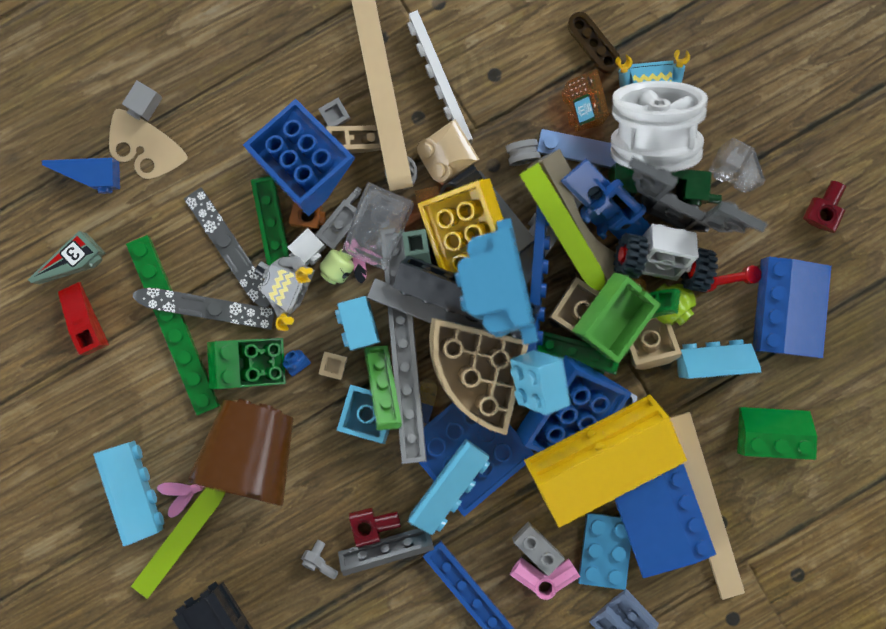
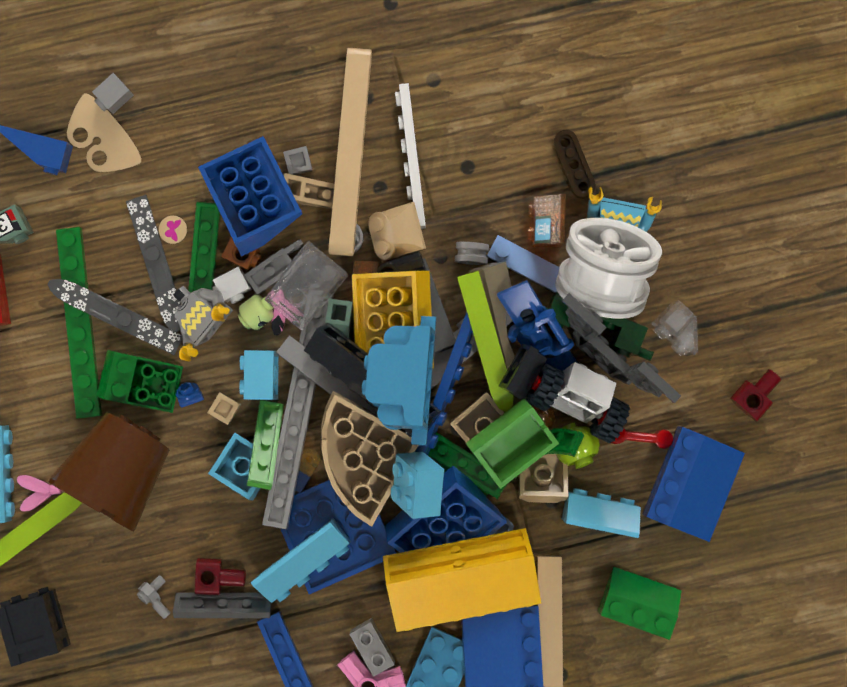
camera: 20 degrees right, 0 degrees up
none -> tan sticker [159,216,187,244]
none -> black panel [499,344,547,400]

